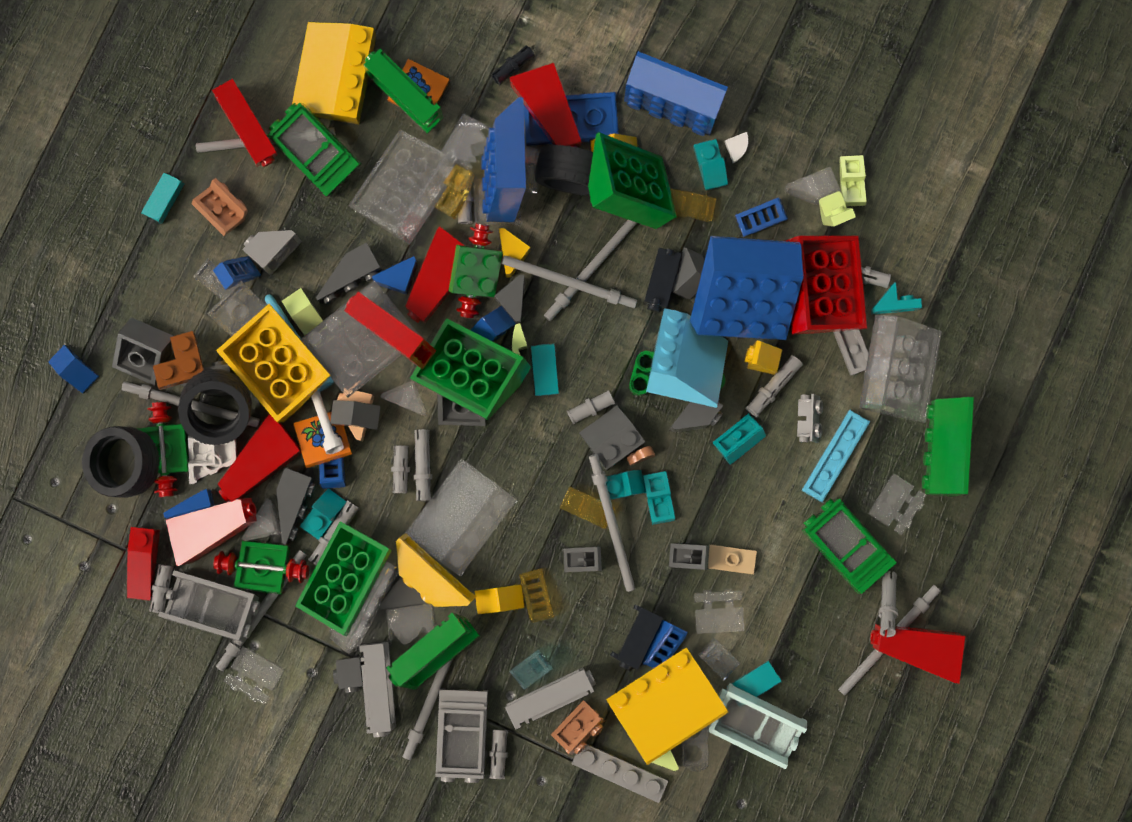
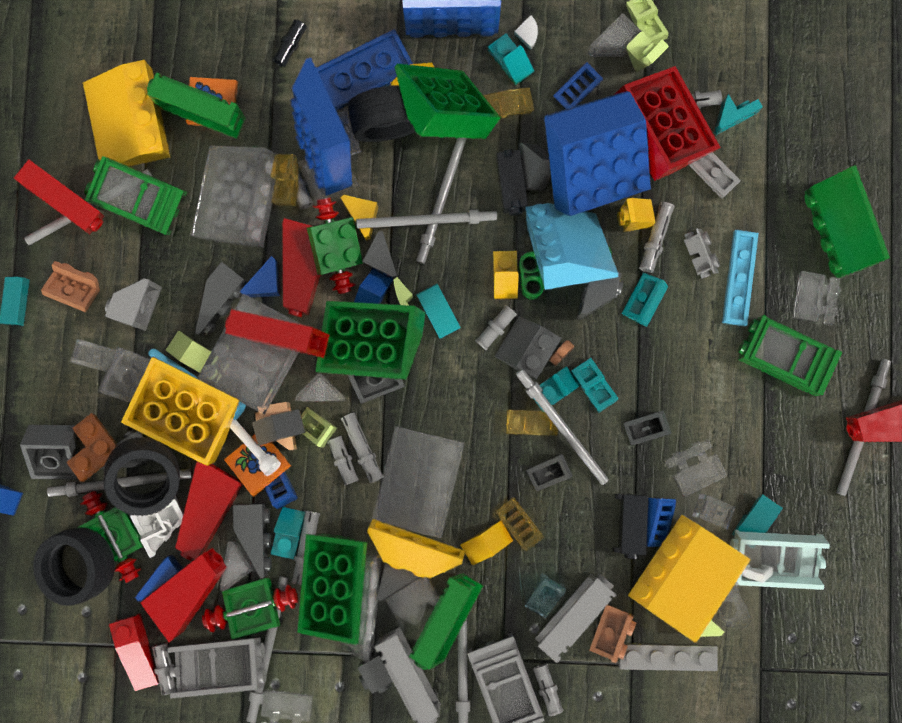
camera: 20 degrees left, 0 degrees up
blue slope [213,256,261,290] -> none
clear piece [441,114,492,171] -> none
red slope [509,63,581,148] -> none
tan plate [708,545,757,575] -> none
clear slope [859,315,942,423] -> none
light grey pin [879,571,898,637] -> none
none -> yellowish green slope [301,407,337,447]
none -> yellow slope [493,251,518,299]
none -> white tile [742,565,773,583]

